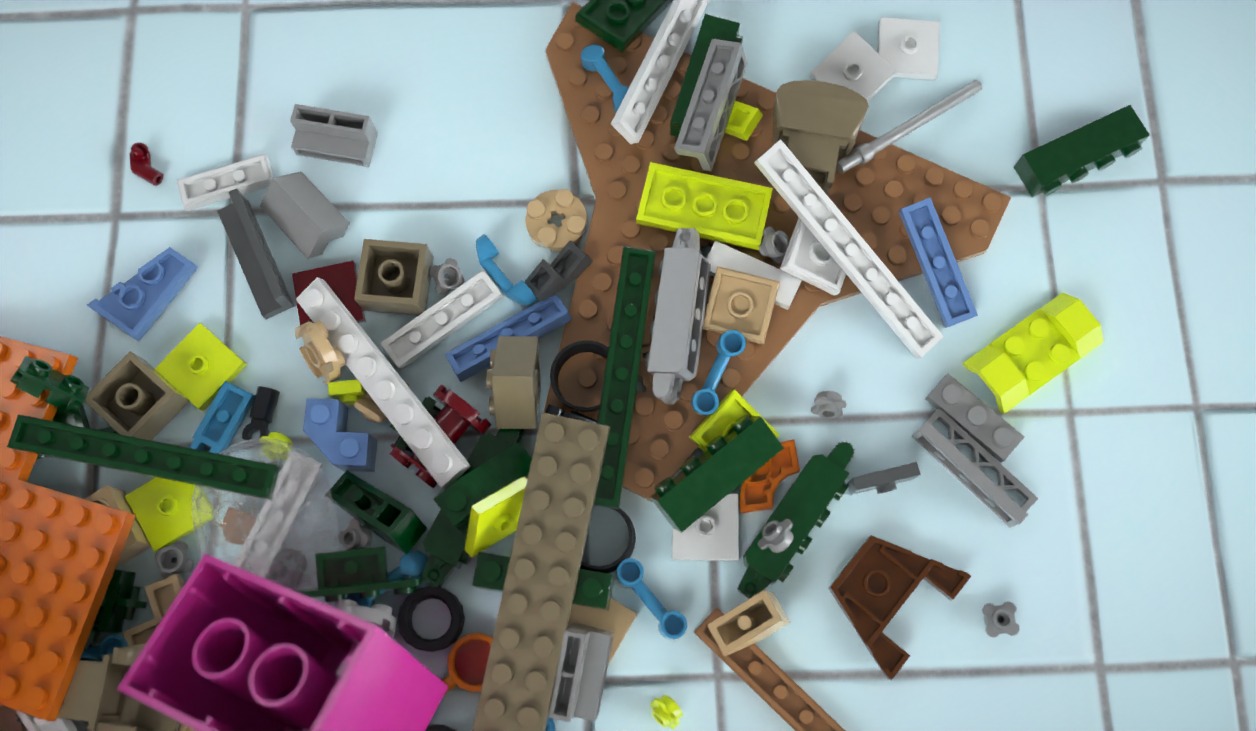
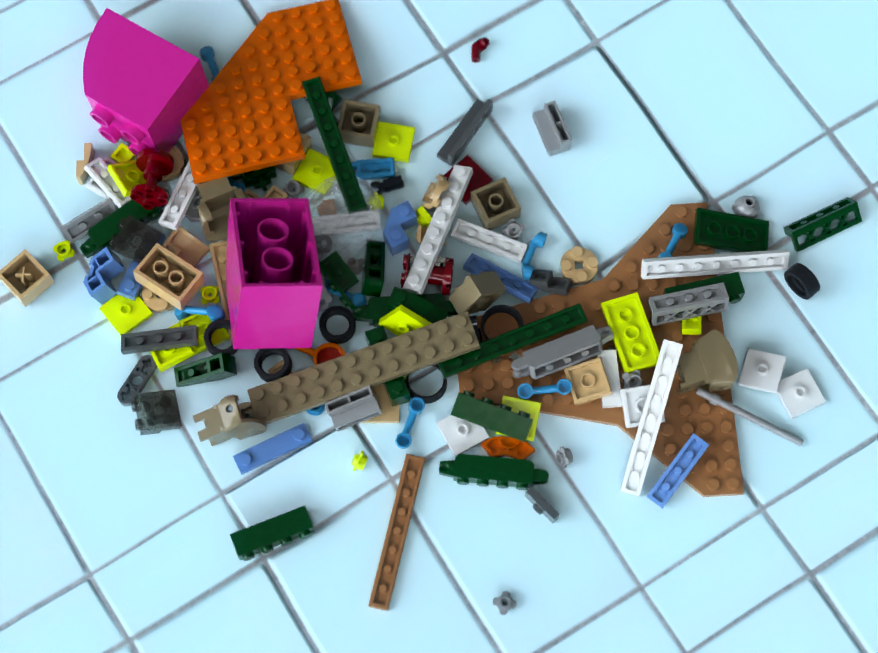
camera: 55 degrees right, 5 degrees down
dark green hinge [10,356,90,413] -> none
medium blue wing [87,247,198,341] -> none
white tile [177,154,274,211] -> none
light grey piece [260,171,350,259] -> none
tan slope [707,589,791,656] -> none
light grey plate [758,519,793,553] -> none
reddish brown wing [828,535,971,680] -> none
light grey fence [912,408,1039,527] -> none
light grey plate [925,373,1024,463] -> none
neon yellow piece [963,292,1104,415] -> none
dark green brick [1014,105,1150,197] -> none

